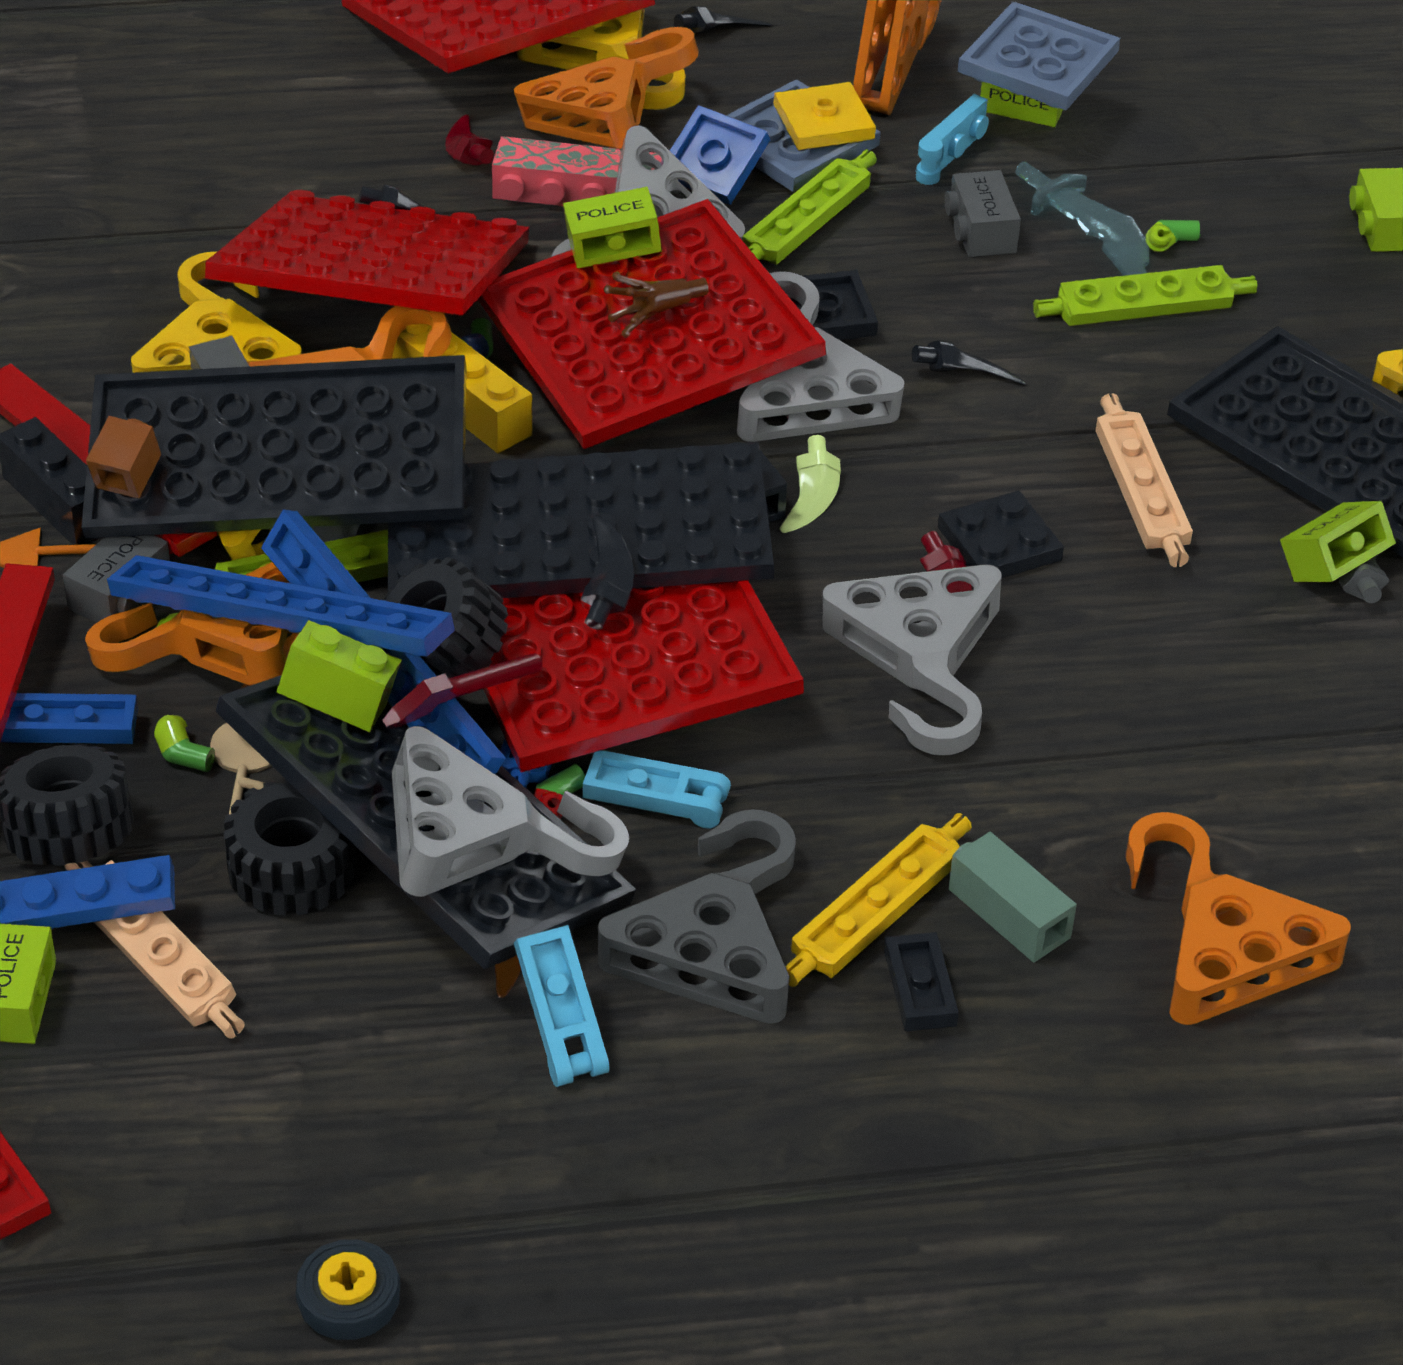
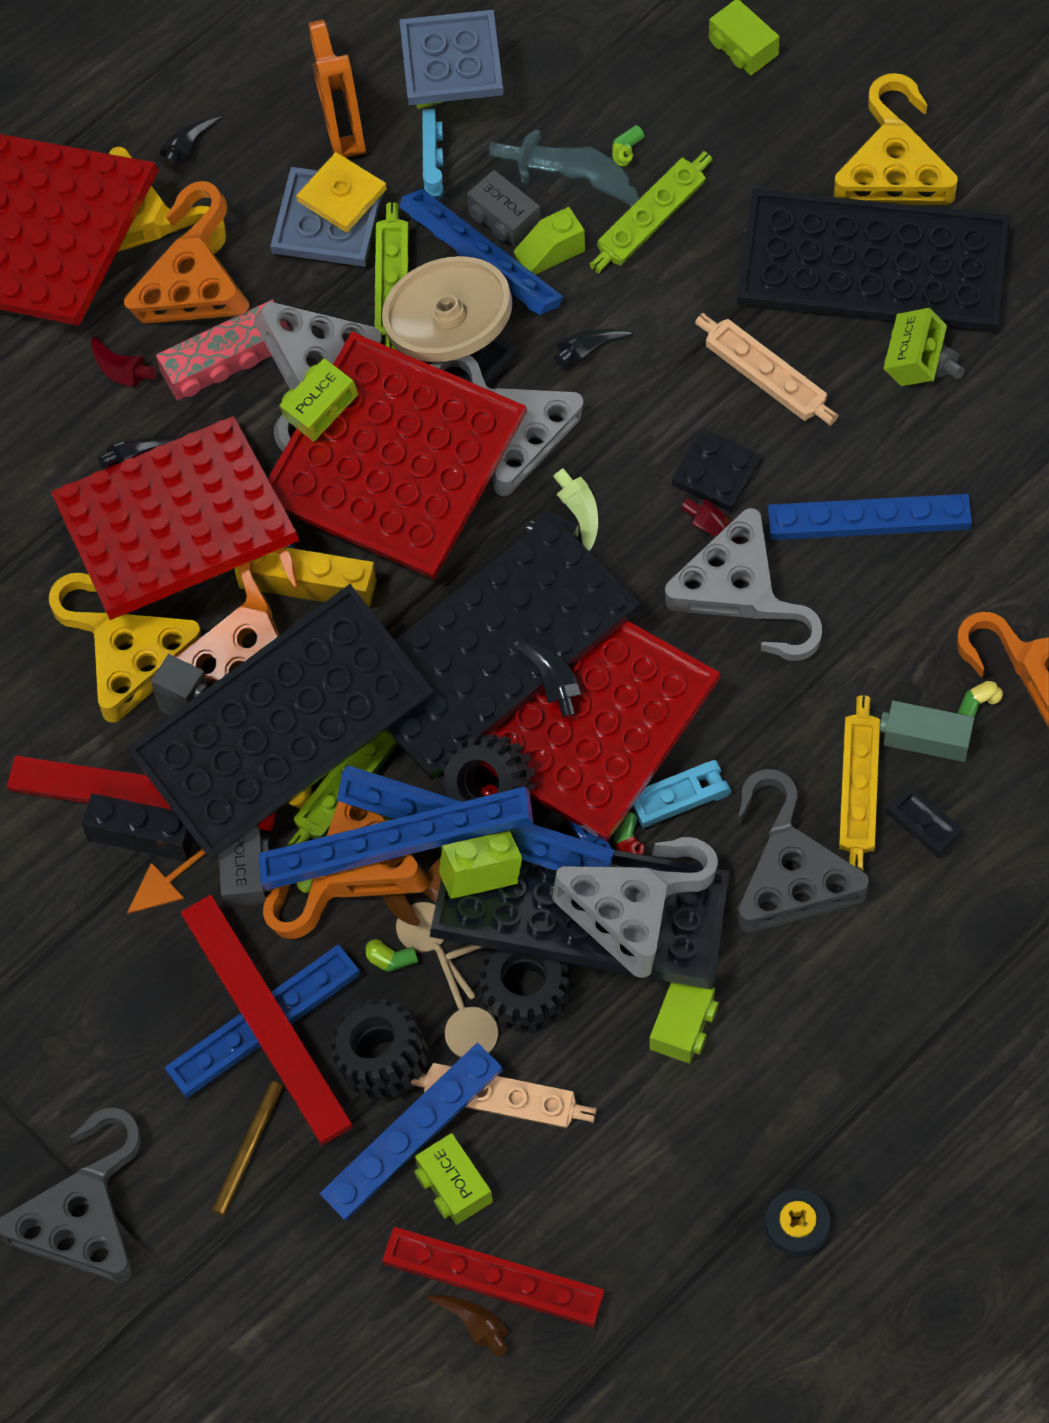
camera: 30 degrees left, 20 degrees up
dark orange brick [86,416,161,499] -> none
dark red piece [383,653,543,729] -> none
medium azure plate [514,925,609,1087] -> none
reddish brown piece [604,272,709,338] -> none
plate [670,105,771,205] -> none
none -> tan dish [382,256,512,362]
none -> blue plate [399,189,563,315]
none -> tan piece [437,949,498,1058]
none -> lime slope [513,207,585,275]
none -> lime brick [650,982,719,1064]
none -> blue plate [768,494,972,540]
none -> arm [957,681,1003,717]

